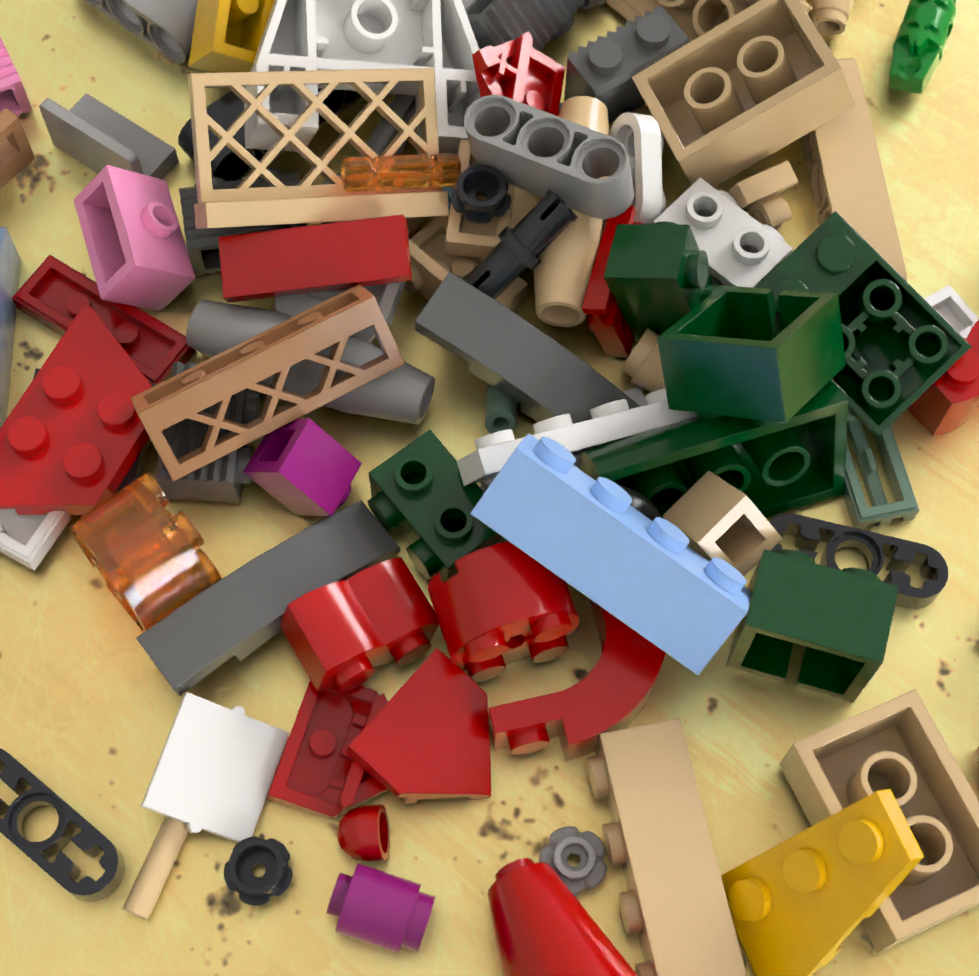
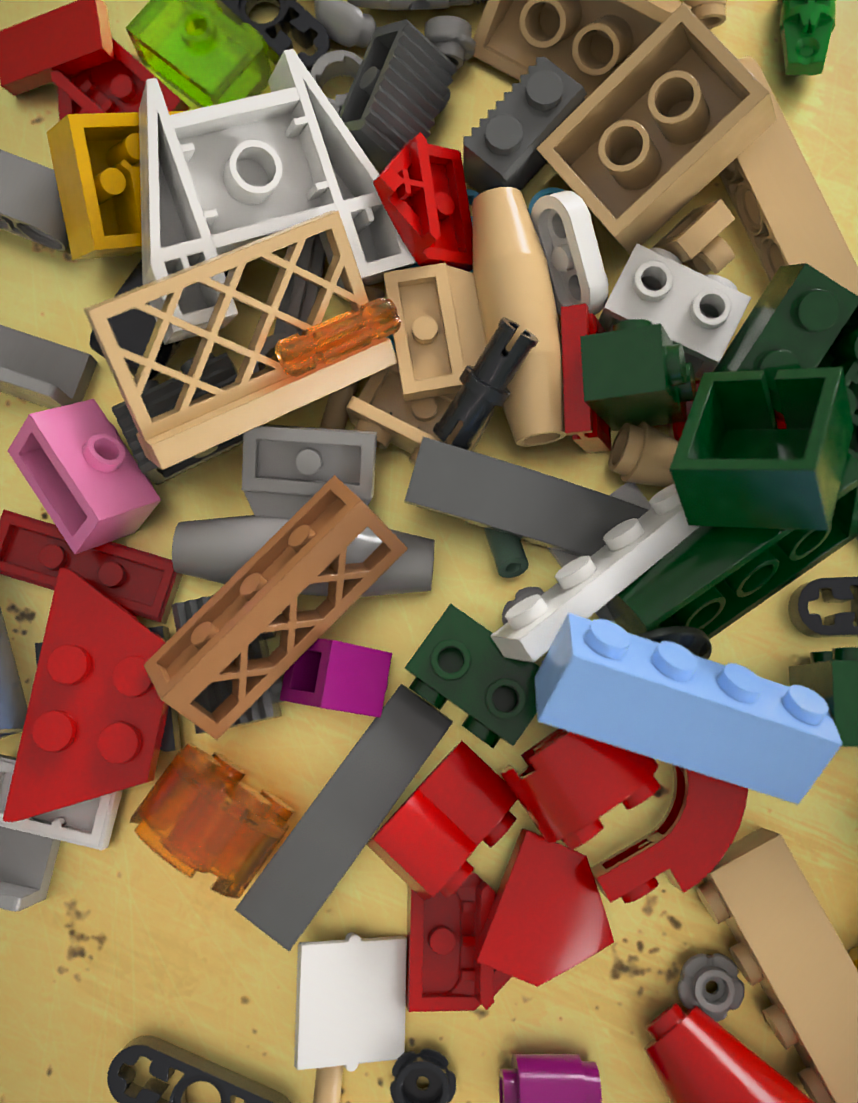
camera: 10 degrees left, 15 degrees up
red tile [218,214,412,303] -> none
red hinge [336,804,390,862] -> none
black plate [451,164,511,224] -> none
light grey beam [464,95,634,219] -> none
tan brick [662,470,783,576] -> none

